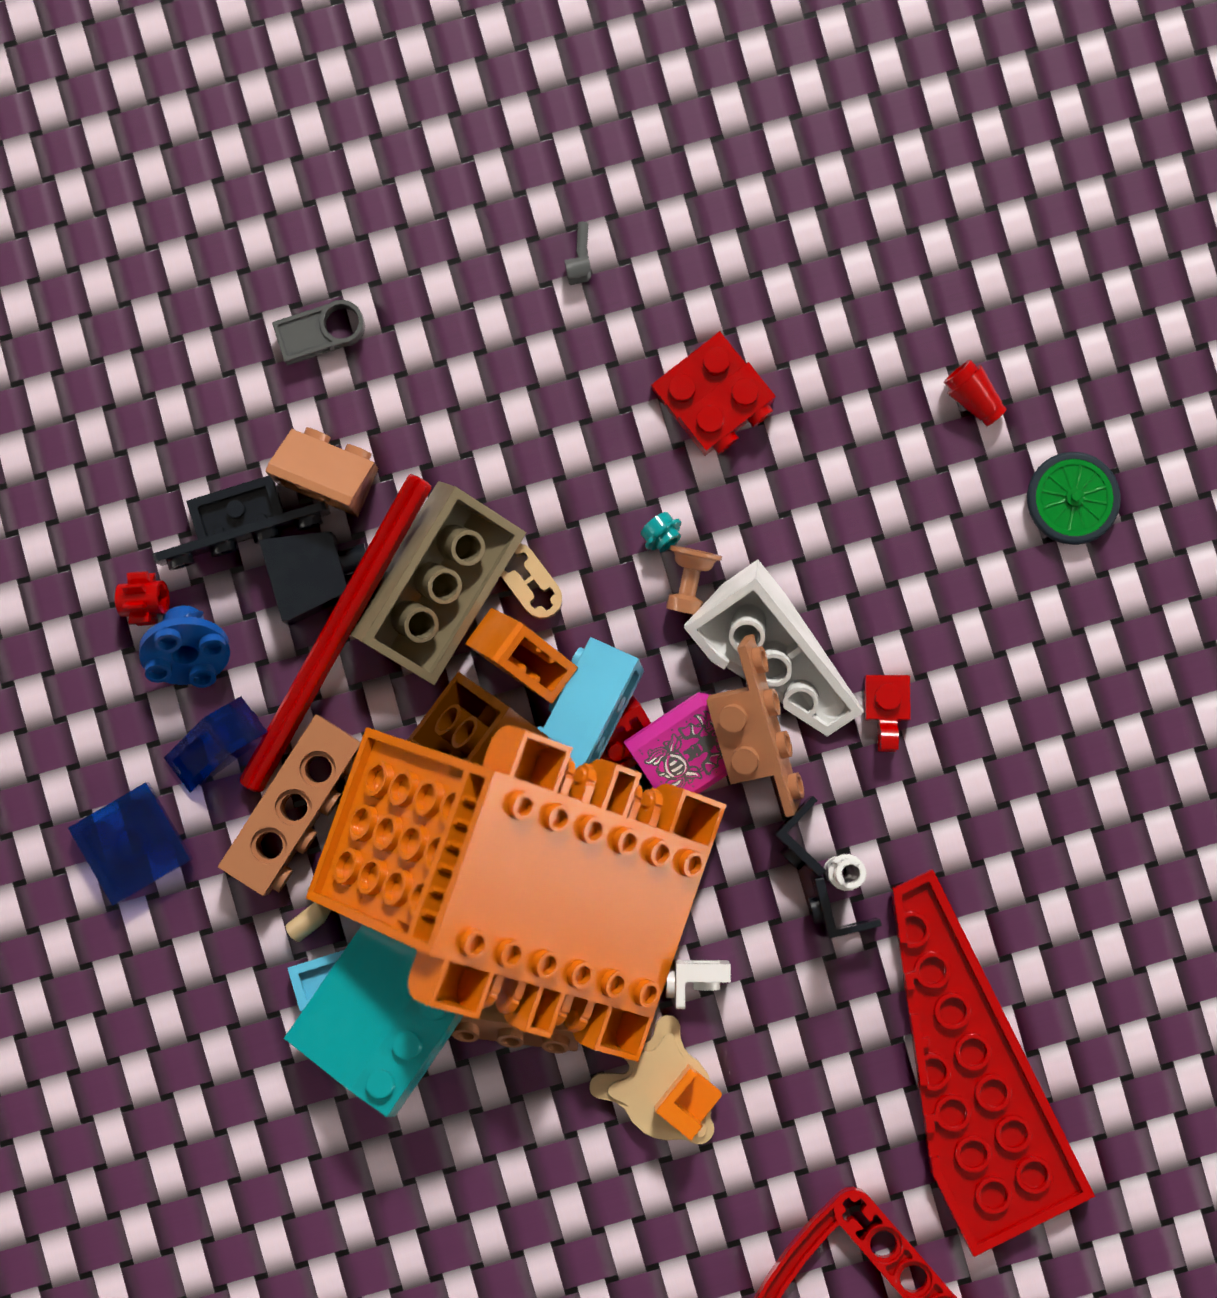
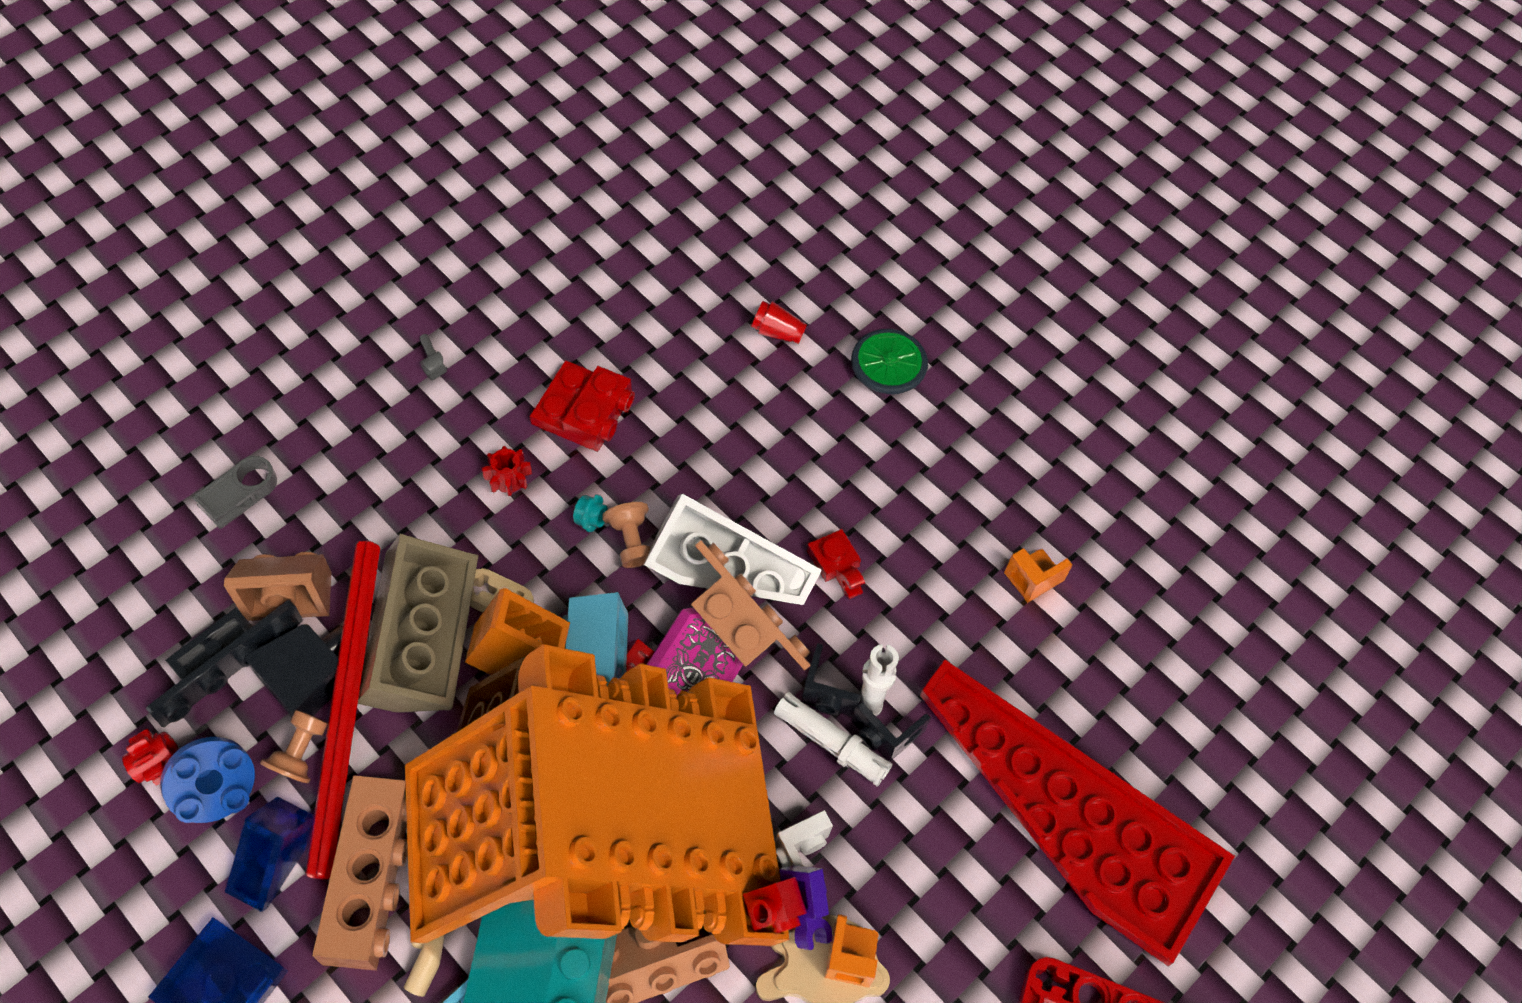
camera: 30 degrees left, 25 degrees down
none -> nougat piece [260,710,328,783]
none -> red gear [482,446,532,496]
none -> red plate [743,877,807,934]
none -> white pin [774,692,892,786]
none -> dark purple plate [780,865,832,950]
none -> orange panel [1004,548,1073,603]

